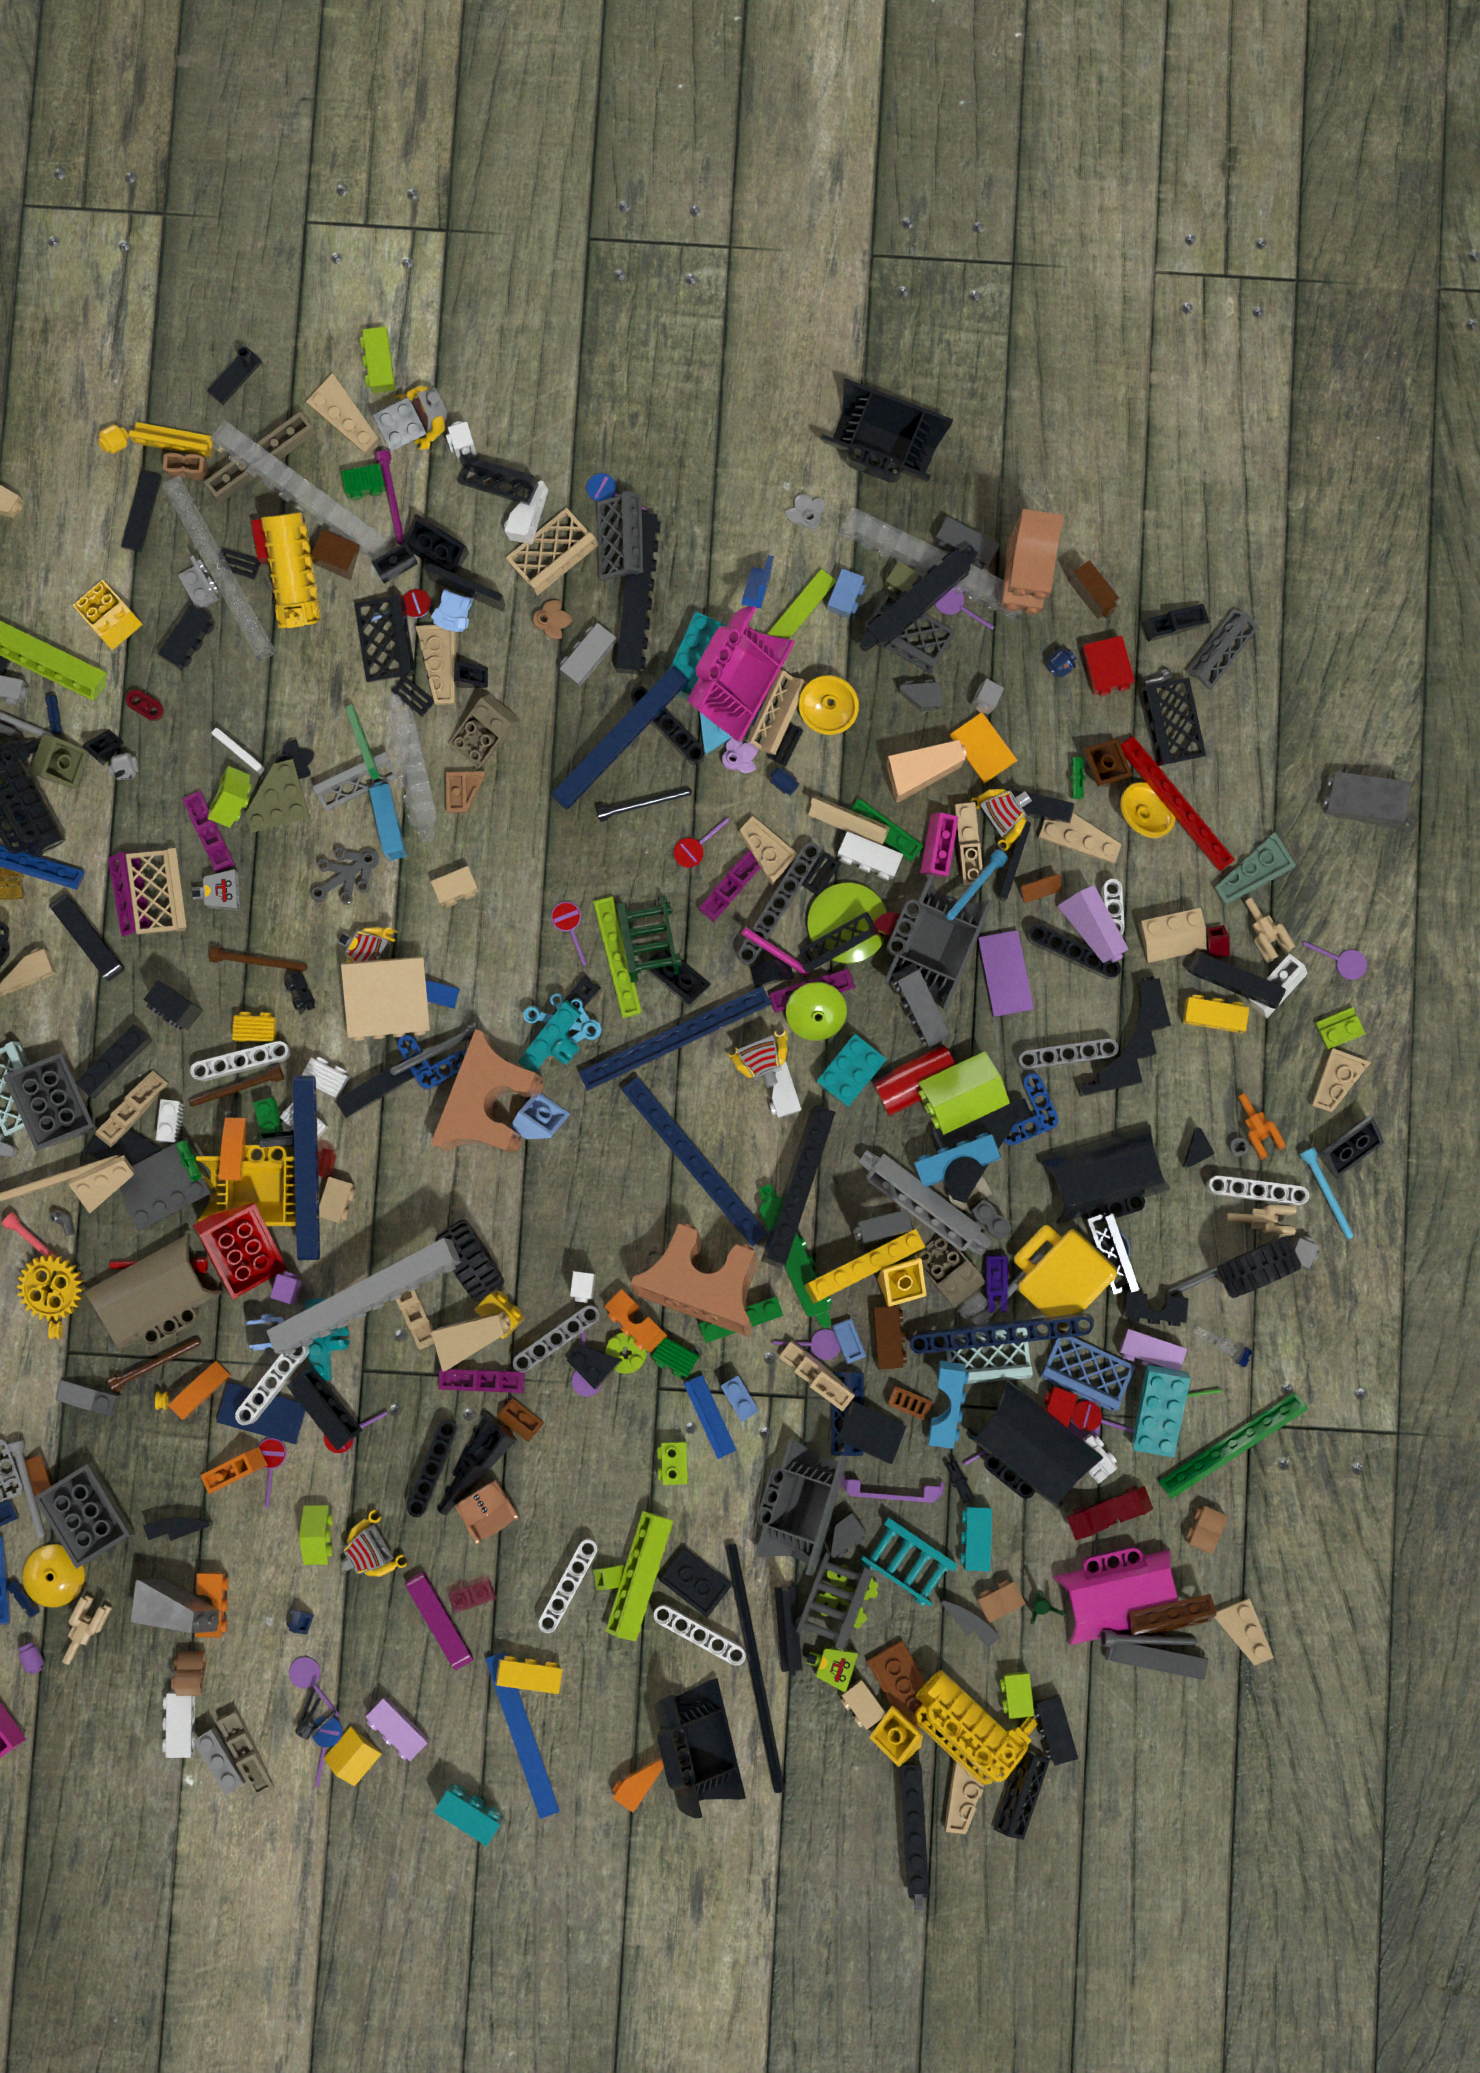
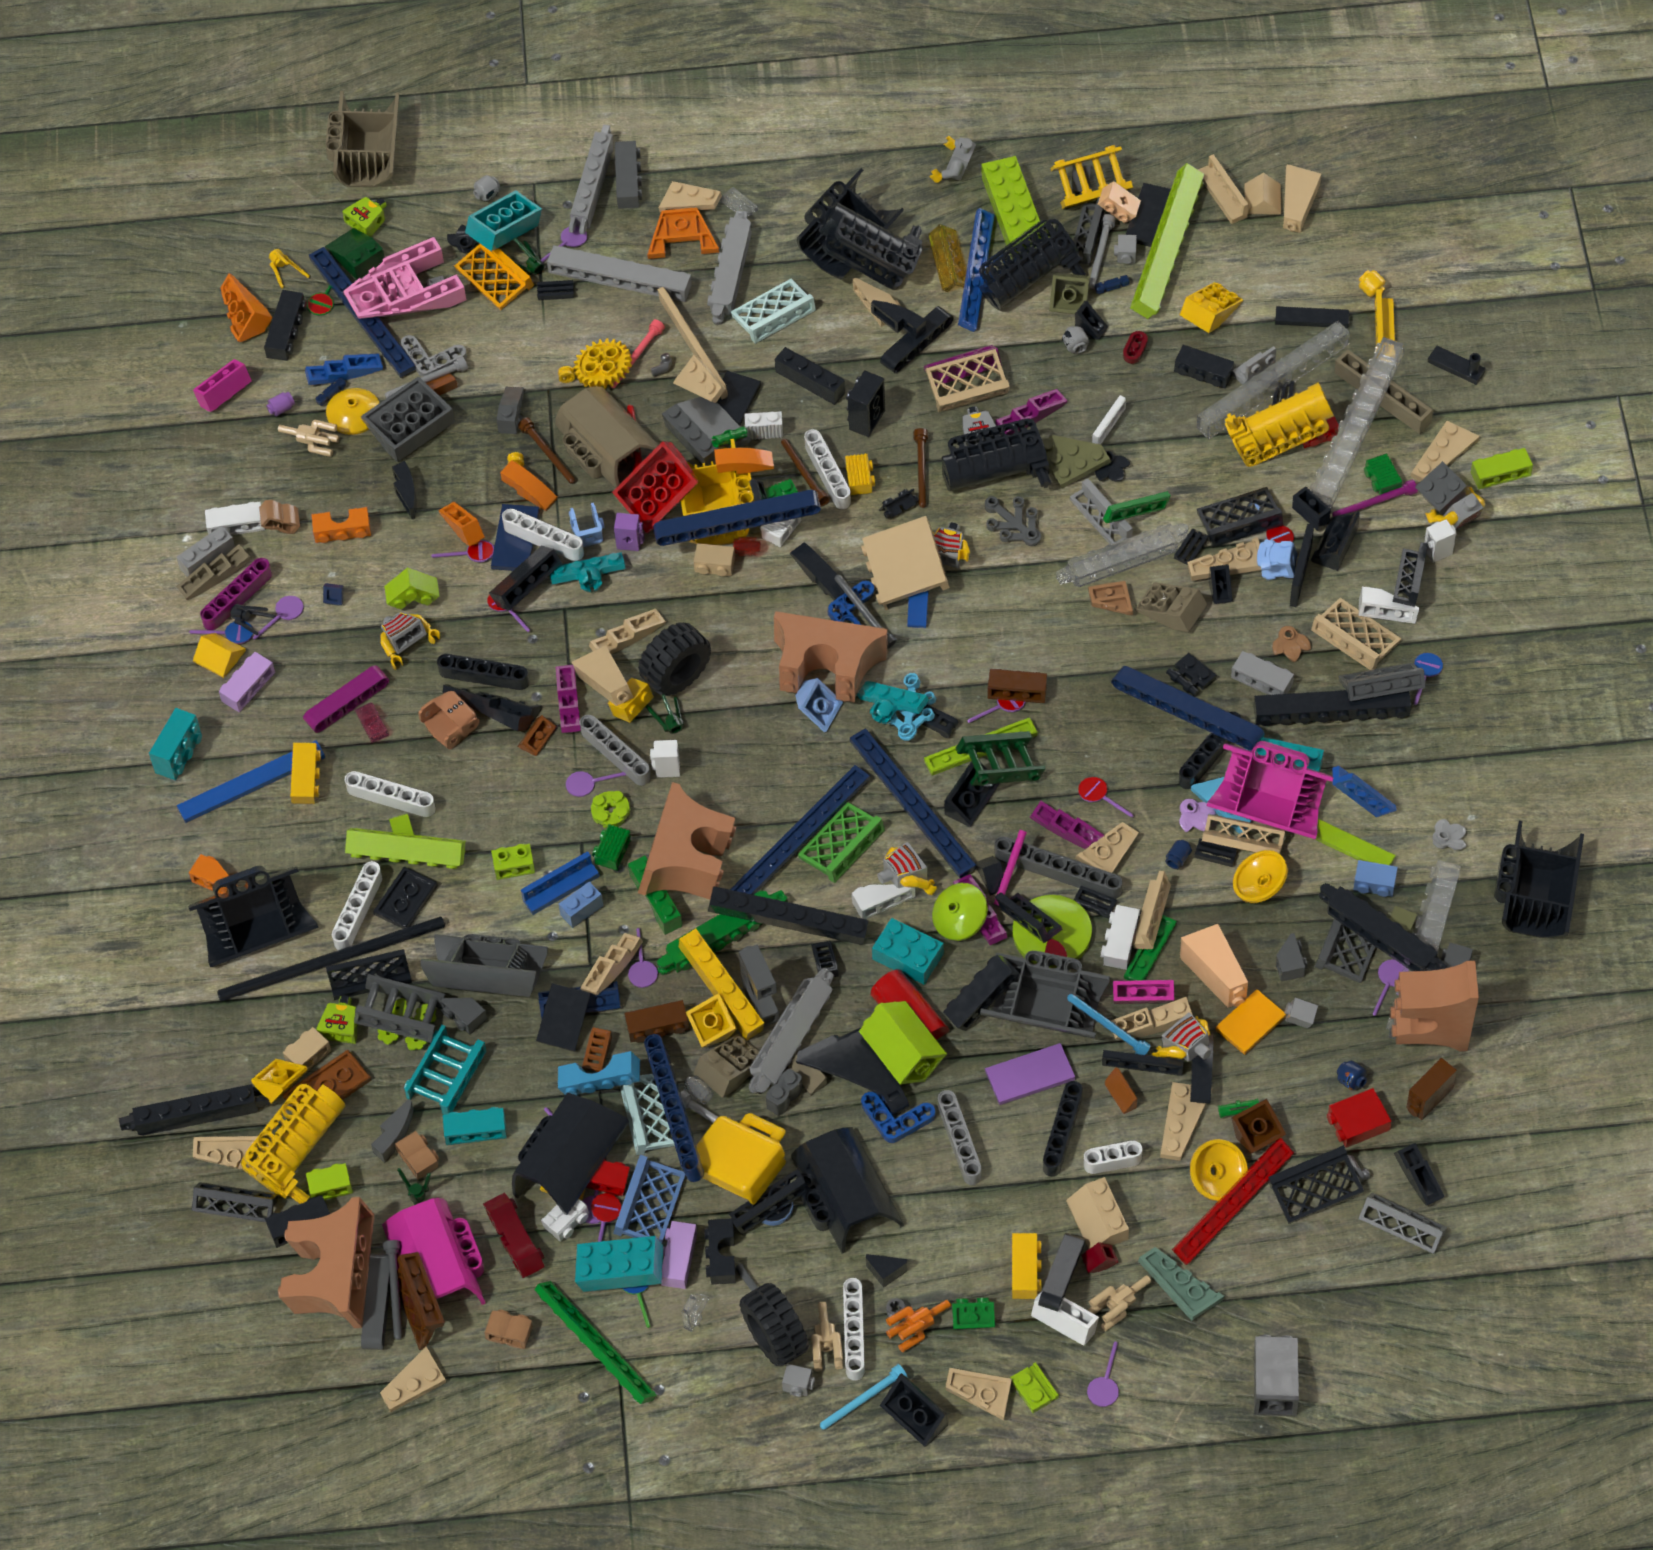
camera: 85 degrees right, 25 degrees down
dark grey slope [3,1052,94,1151] -> none
tan slope [95,1071,168,1147] -> none
flat silver slope [131,1579,219,1633] -> none
medium nougat brick [163,453,208,481] -> none
lime brick [208,766,252,828] -> none
light grey brick [267,1238,461,1356] -> none
white brick [302,1057,349,1099] -> none
reddish brown slope [311,529,361,580] -> none
dark azure slope [369,782,408,861] -> none
tan brick [431,866,479,907] -> none
black wing [566,1345,623,1389] -> none
black piece [597,788,692,822] -> none
orange arch [604,1289,667,1353] -> none
medium blue tile [832,1318,866,1364] -> none
medium lavender piece [841,1474,944,1503] -> none
dark azure arch [915,1133,1002,1187] -> none
black pin [945,1460,975,1503] -> none
dark purple hinge [987,1255,1009,1313] -> none
lavender slope [1058,885,1129,963] -> none
black arch [1079,976,1171,1097] -> none
clear blue tile [1235,1346,1252,1367] -> none
none -> magenta beam [200,558,272,630]
none -> nougat piece [278,1197,374,1328]
none -> dark green plant [645,694,684,734]
none -> bright green fence [798,802,885,883]
none -> black slope [811,941,839,977]
none -> black slope [871,300,926,339]
none -> black piece [942,418,1052,491]
none -> green bracket [952,1297,995,1329]
none -> reddish brown brick [987,669,1047,703]
none -> black plate [1166,652,1216,696]

